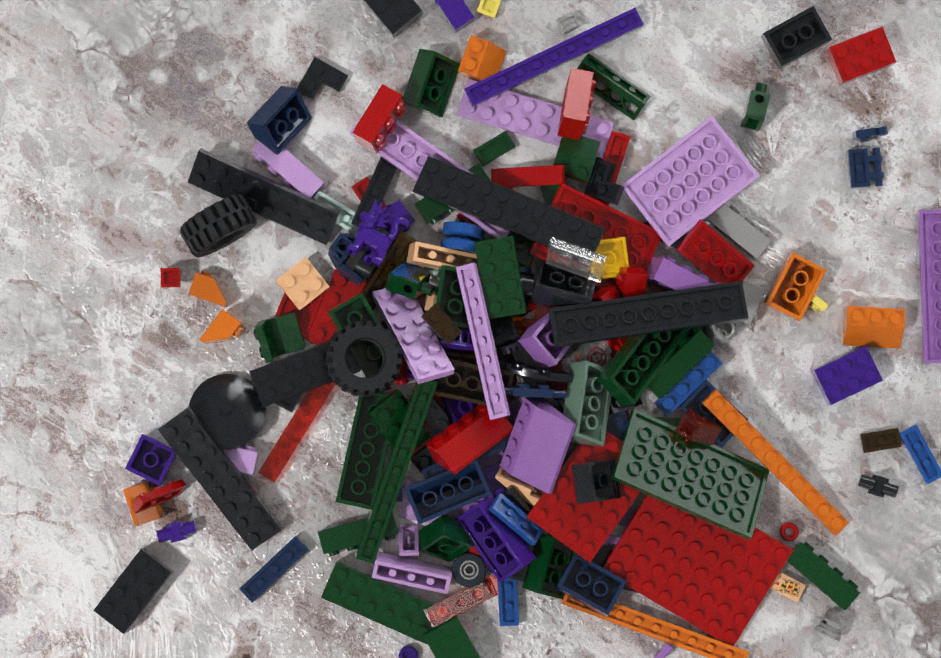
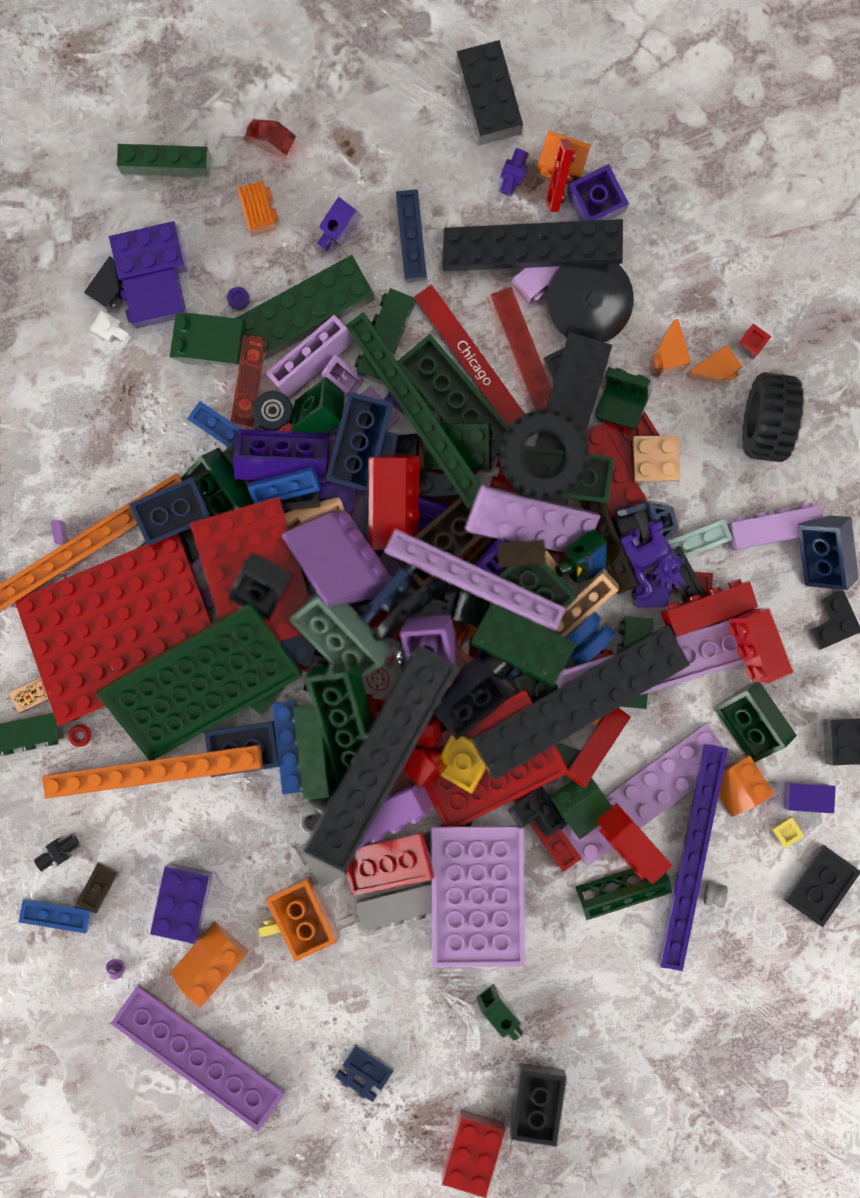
camera: 125 degrees right, 0 degrees up
black plate [188,148,340,245] -> none
dark green tile [473,131,516,166] -> none
clear tile [546,237,607,282] -> none
clear red slope [675,408,722,445] -> none
dark blue plate [853,126,888,143] -> none
none -> medium lavender hinge [106,959,125,980]
none -> dark purple torso [317,196,363,251]
none -> red tile [414,284,525,426]
none -> red brick [660,579,758,637]

